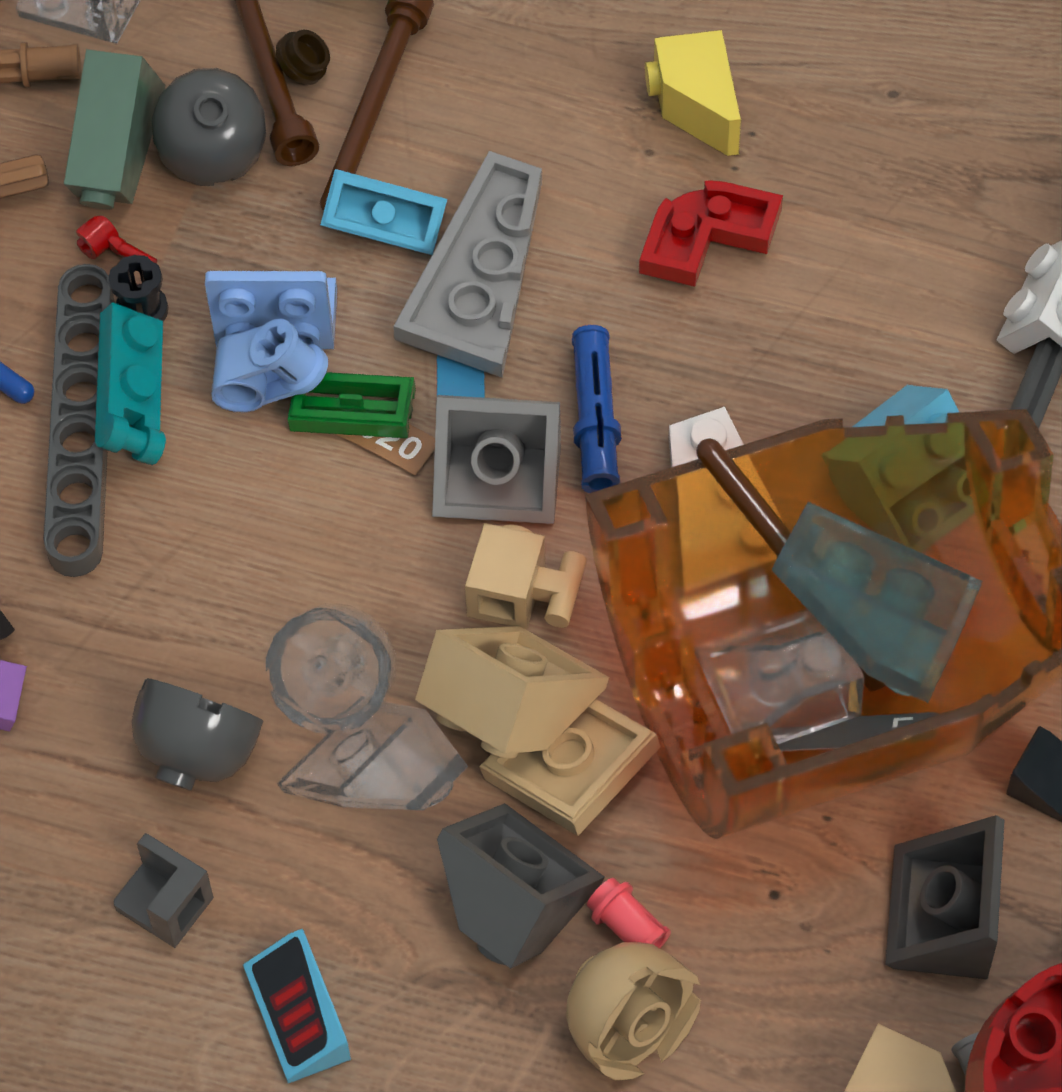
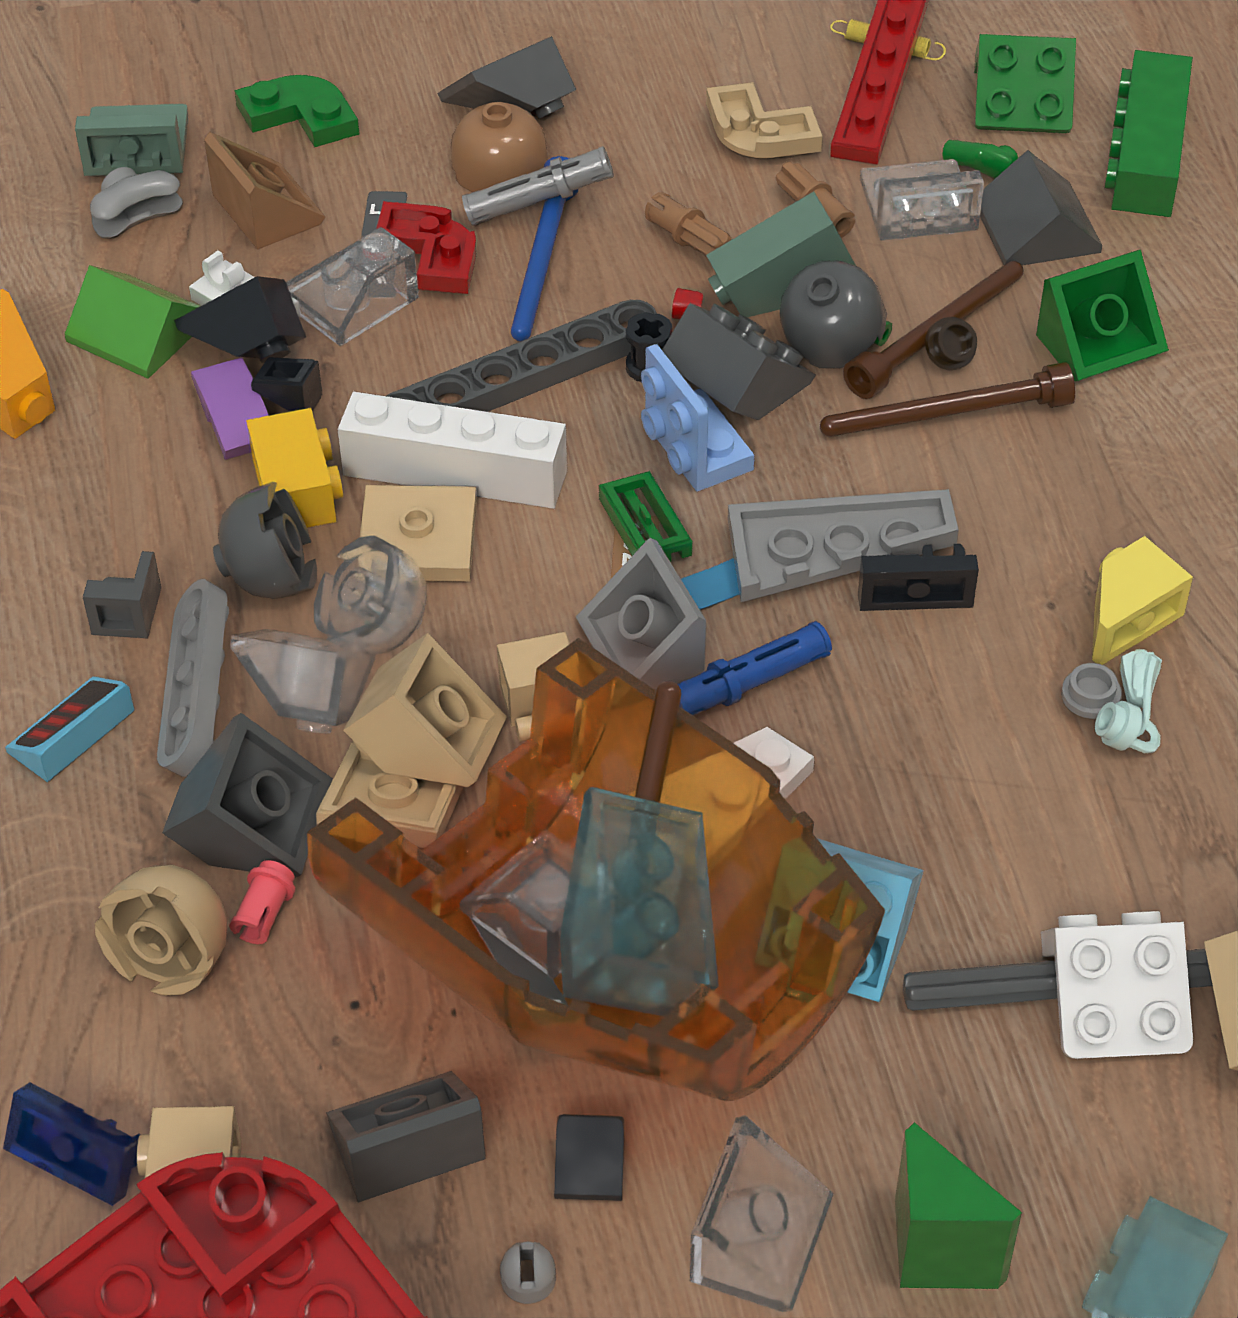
camera: 60 degrees right, 10 degrees down
teal plate [95,302,166,466] -> none
light blue piece [211,318,328,412] -> none
medium azure slope [320,169,448,255] -> none
red plate [639,180,783,287] -> none
none -> light grey plate [157,579,229,777]
none -> yellow piece [246,408,343,528]
none -> white brick [338,392,567,509]
none -> tan plate [356,485,477,581]
none -> dark grey slope [662,303,816,420]
none -> black plate [858,544,979,611]
none -> light grey plate [1061,663,1122,719]
none -> light aqua piece [1095,649,1162,753]

